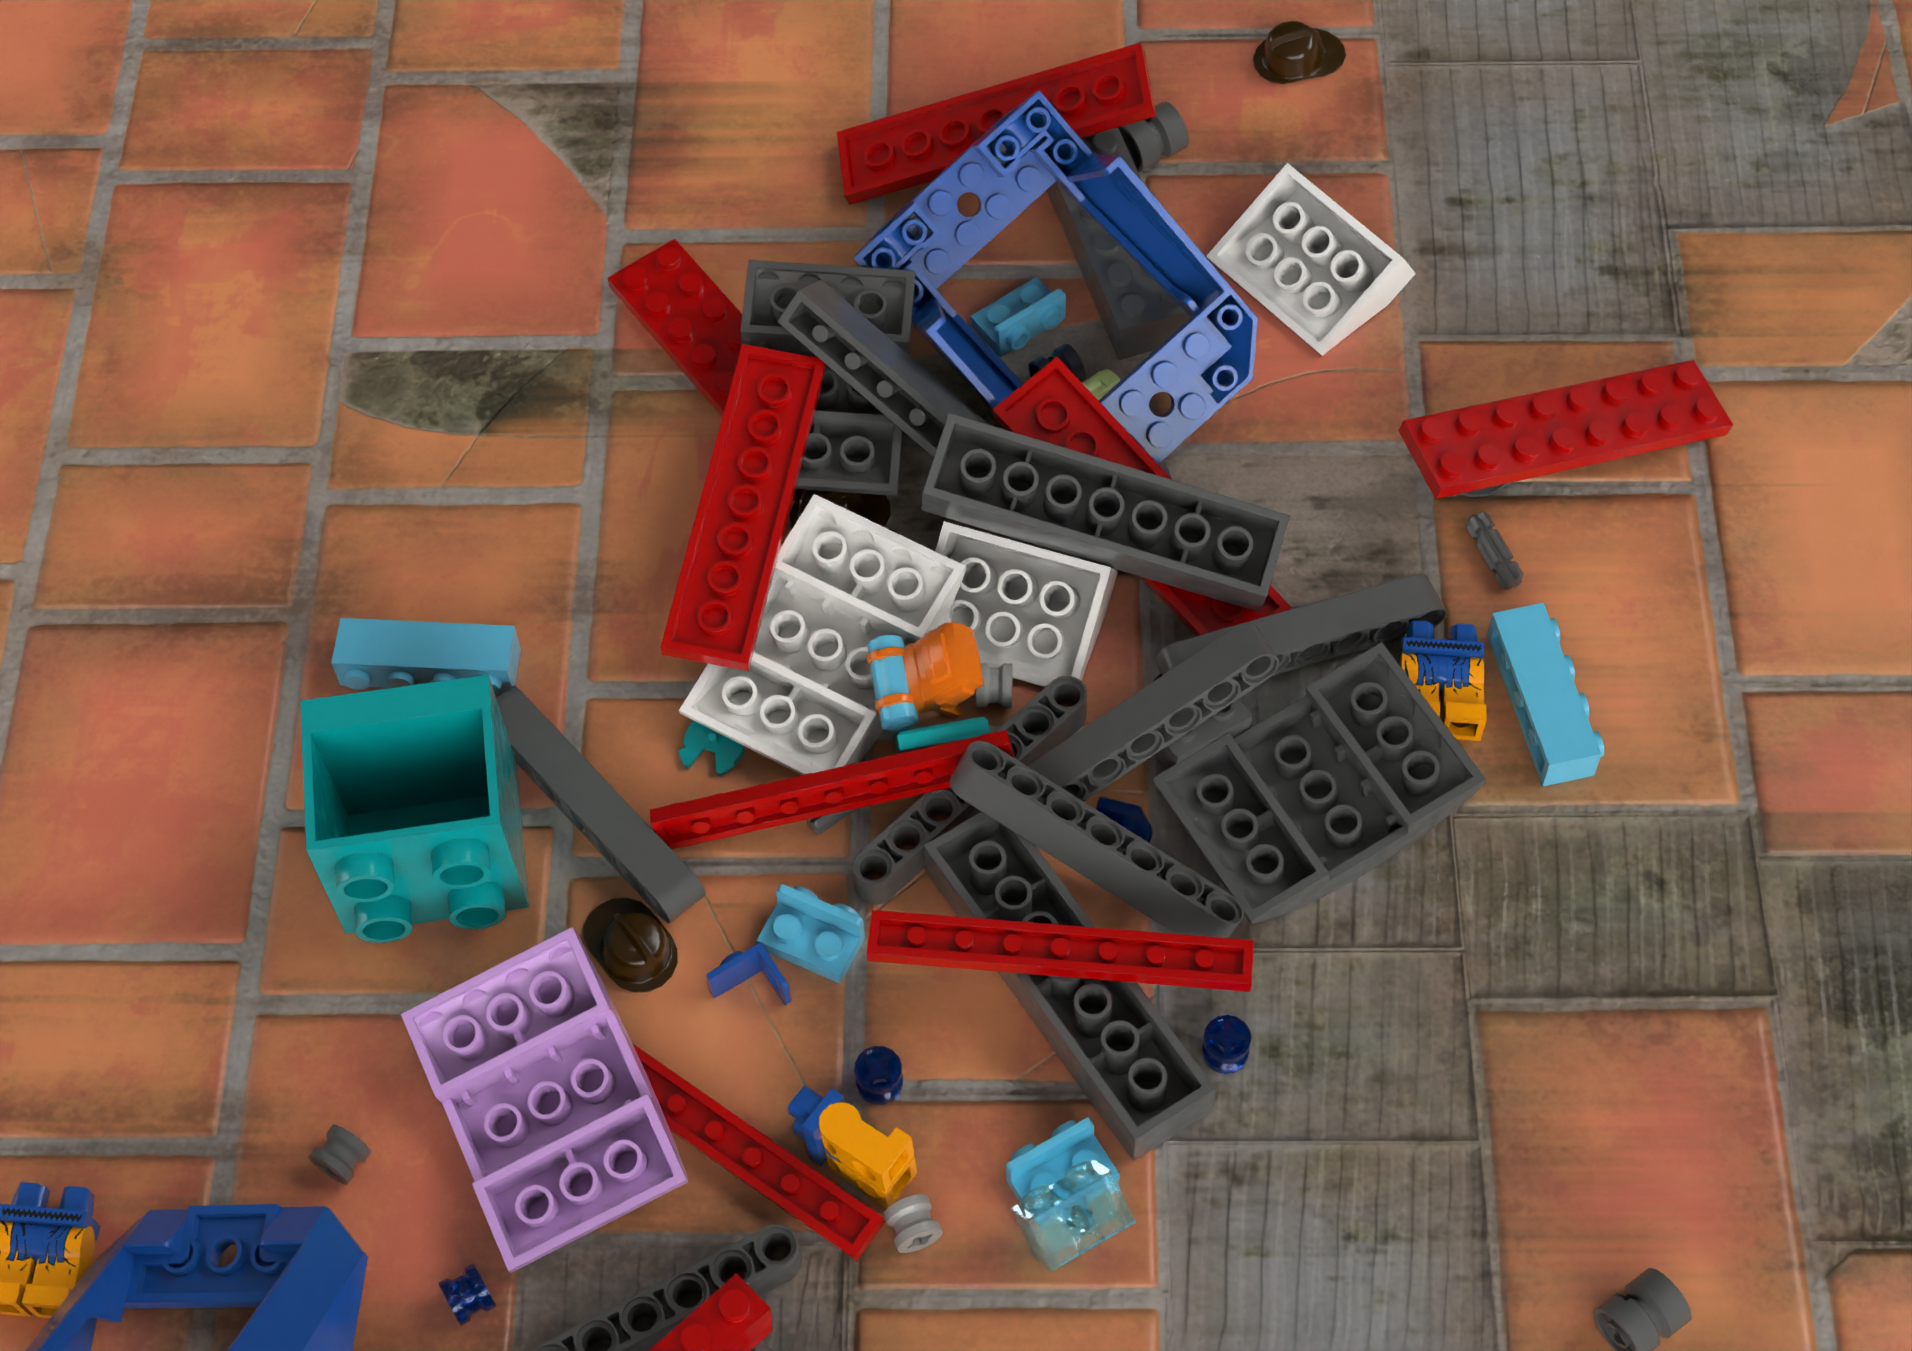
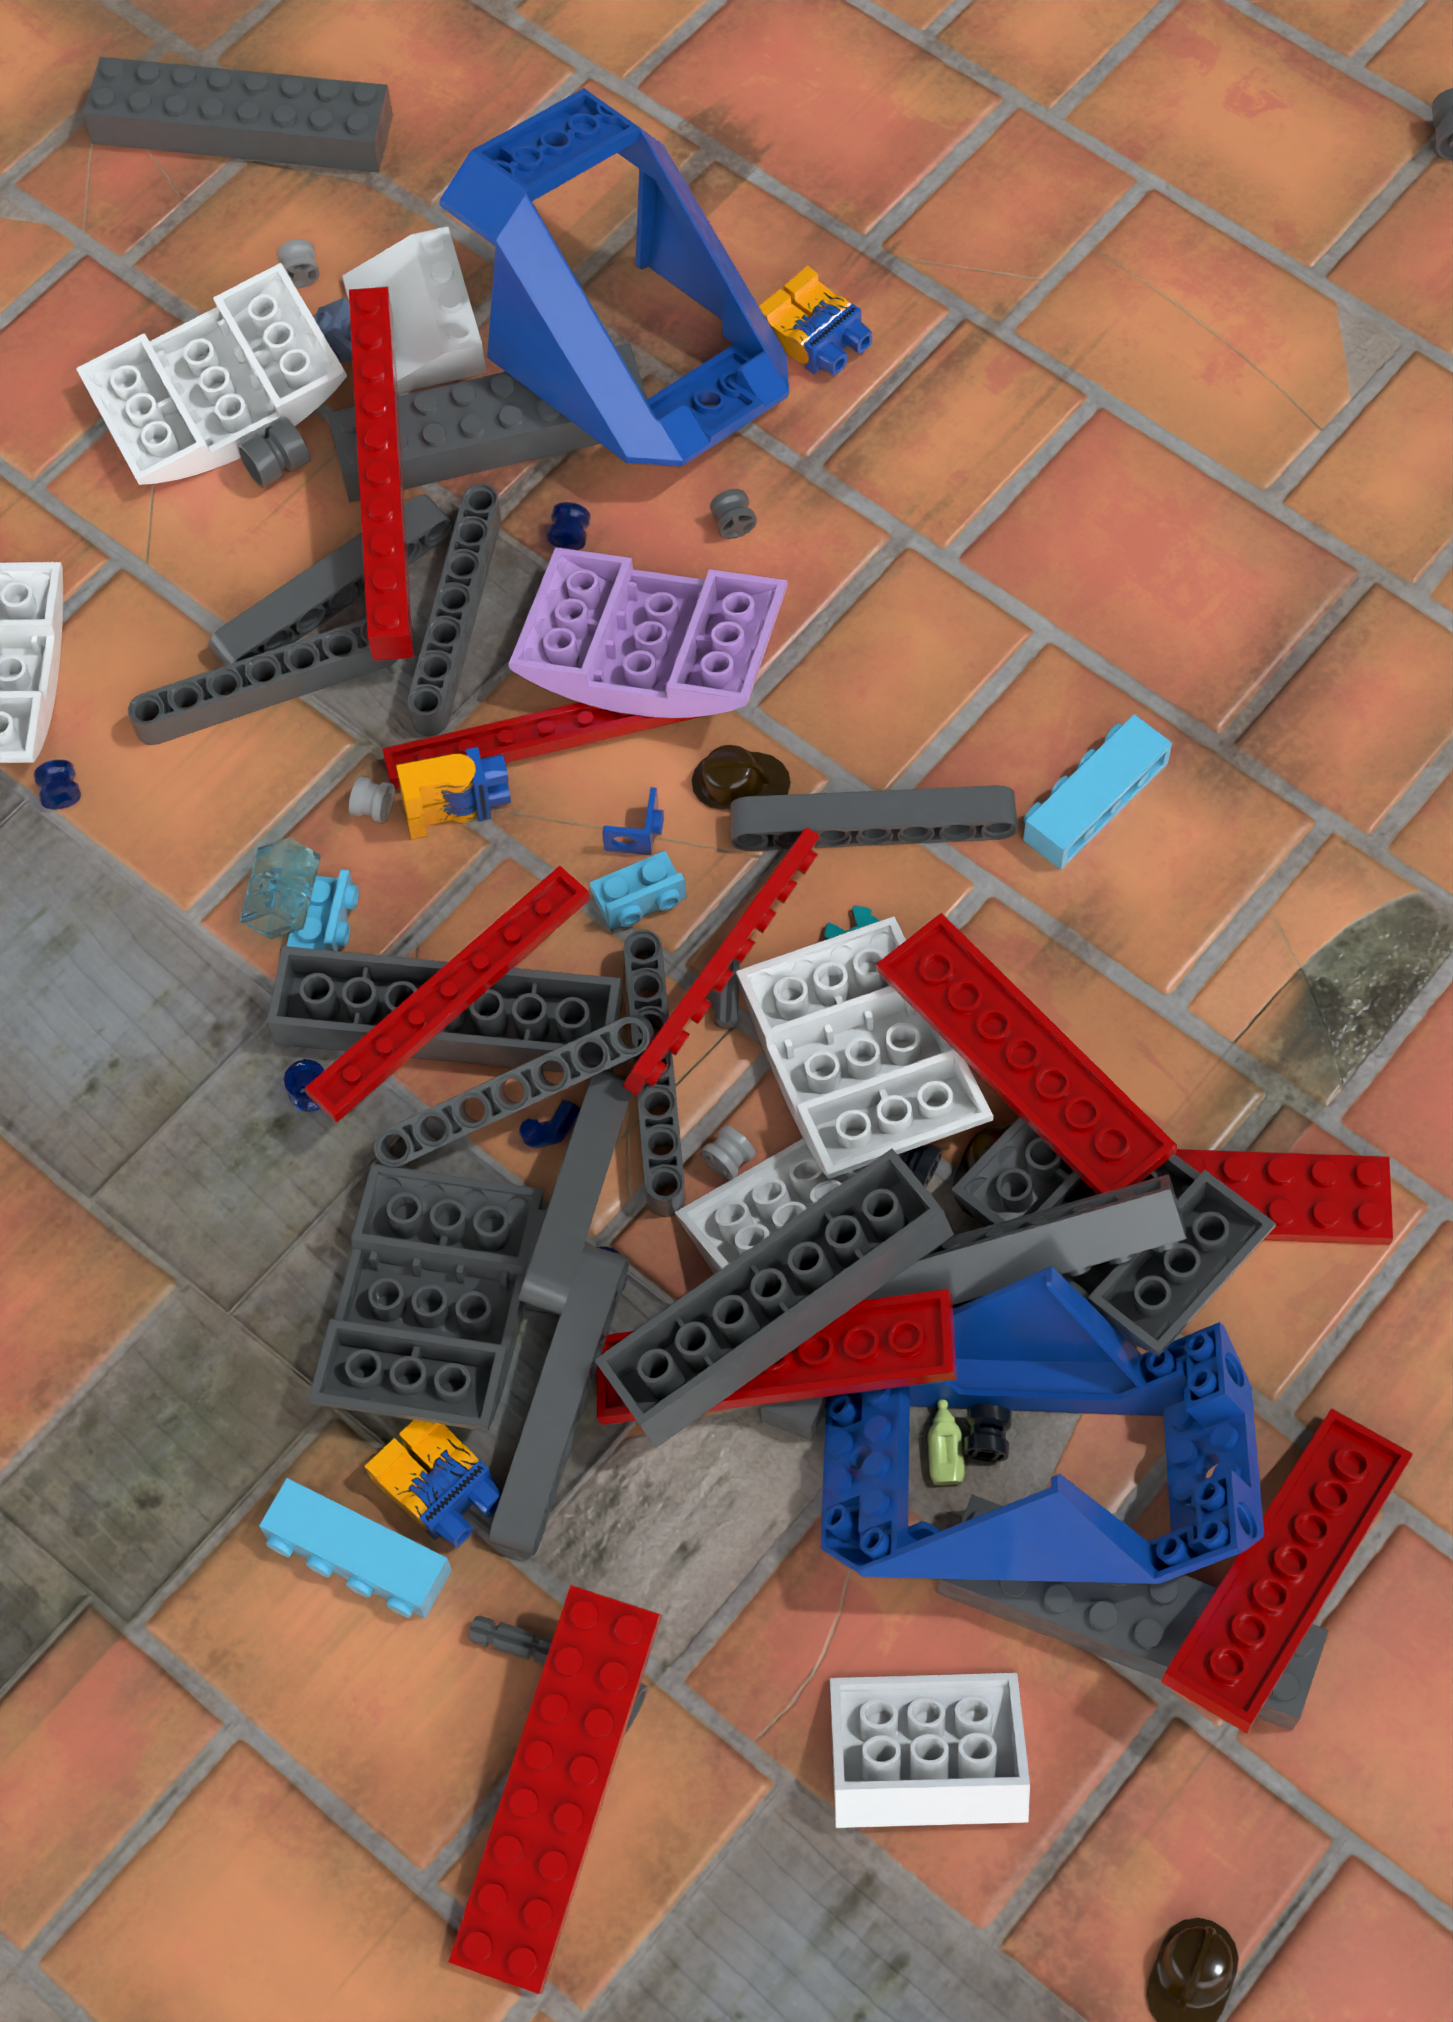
camera: 130 degrees right, 5 degrees up
teal piece [300,674,529,943] -> none
clear blue wheel [854,1046,903,1105] -> none
orange piece [866,622,984,732] -> none
teal tile [892,717,990,751] -> none
medium azure bracket [970,277,1066,357] -> none
clear blue arm [1096,796,1153,843] -> none
dark grey wheel [1118,101,1189,172] -> none

